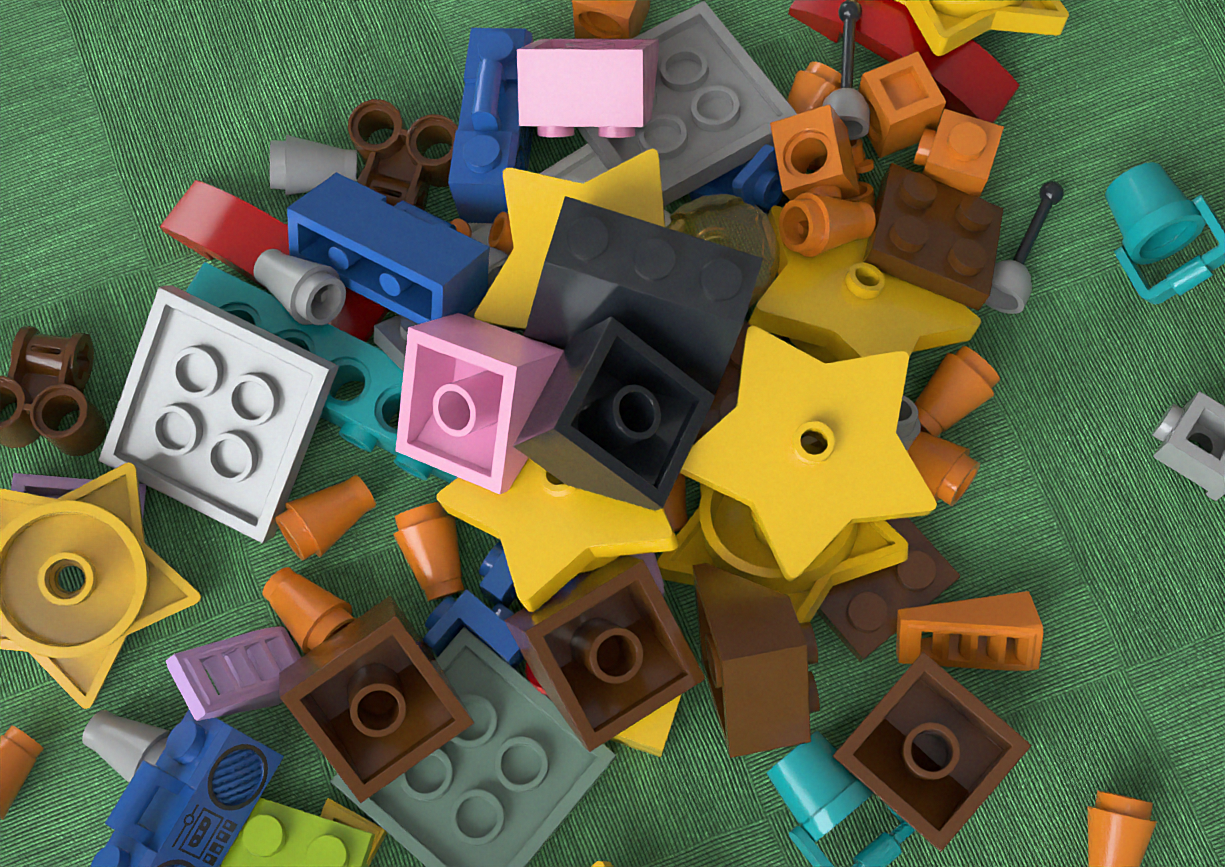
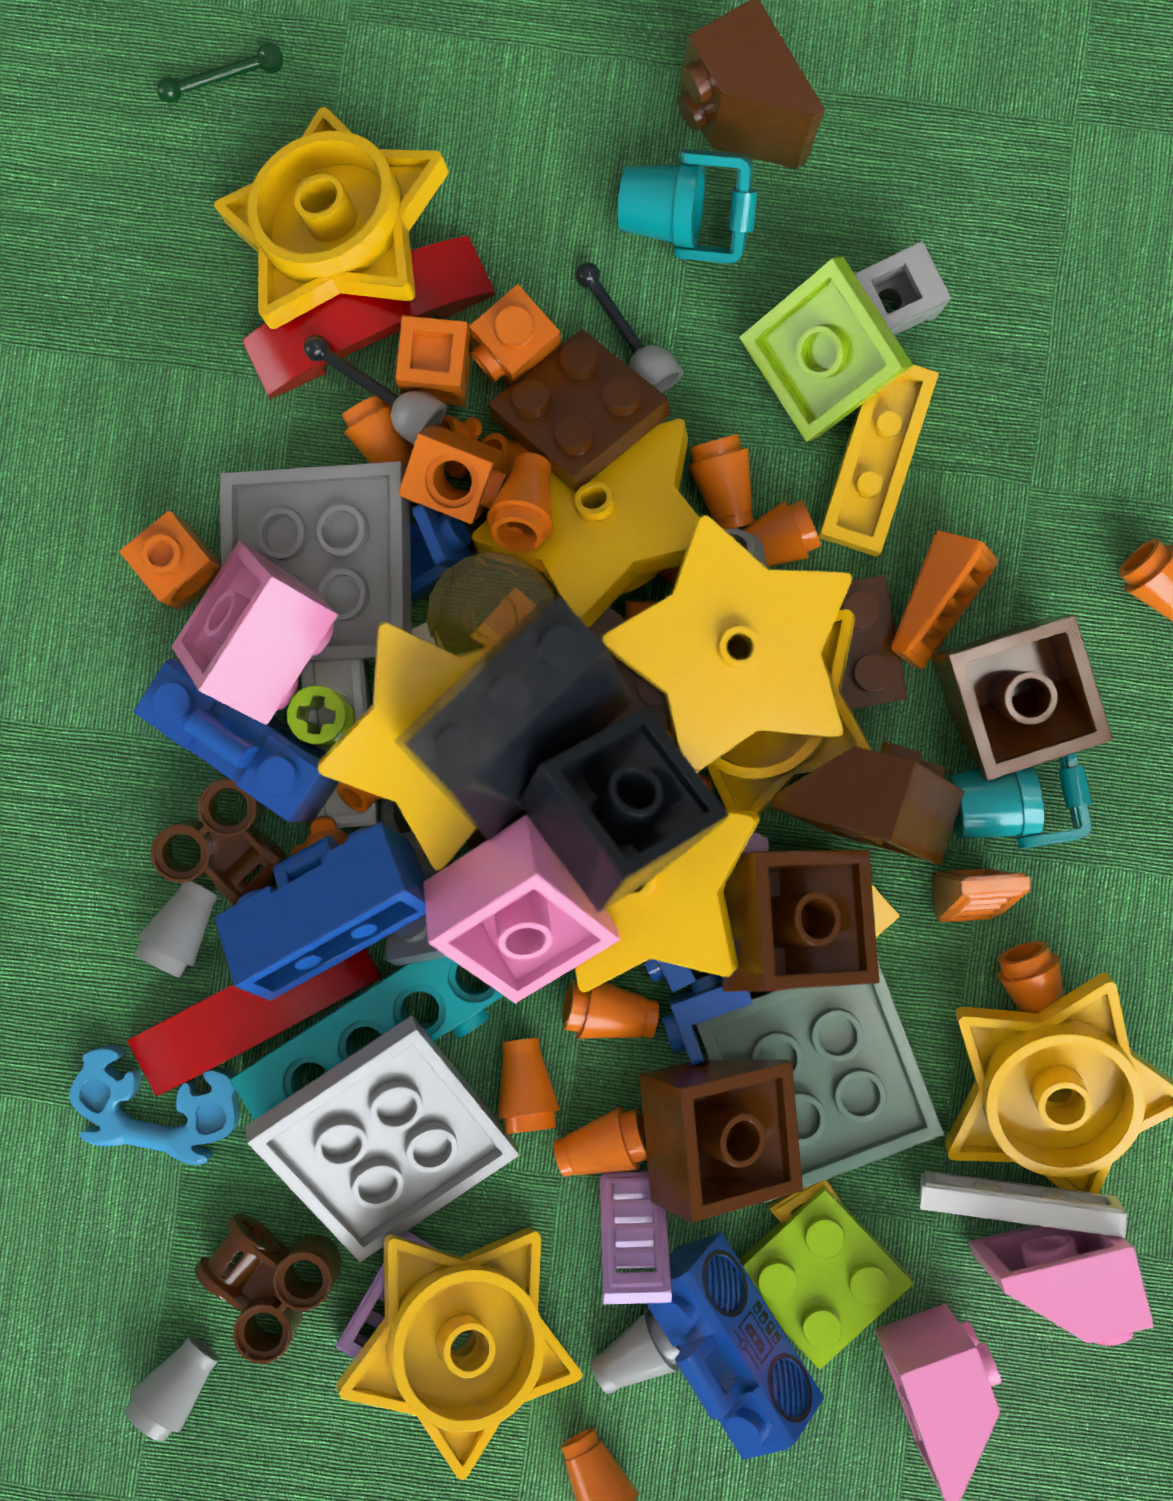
camera: 65 degrees left, 15 degrees up
light grey cone [254,249,346,325] -> none
none -> dark azure helmet [69,1045,240,1165]
none -> lime bush [287,685,356,746]
none -> lime plate [739,257,913,442]
none -> yellow plate [818,365,939,557]
none -> orange slope [932,868,1030,922]

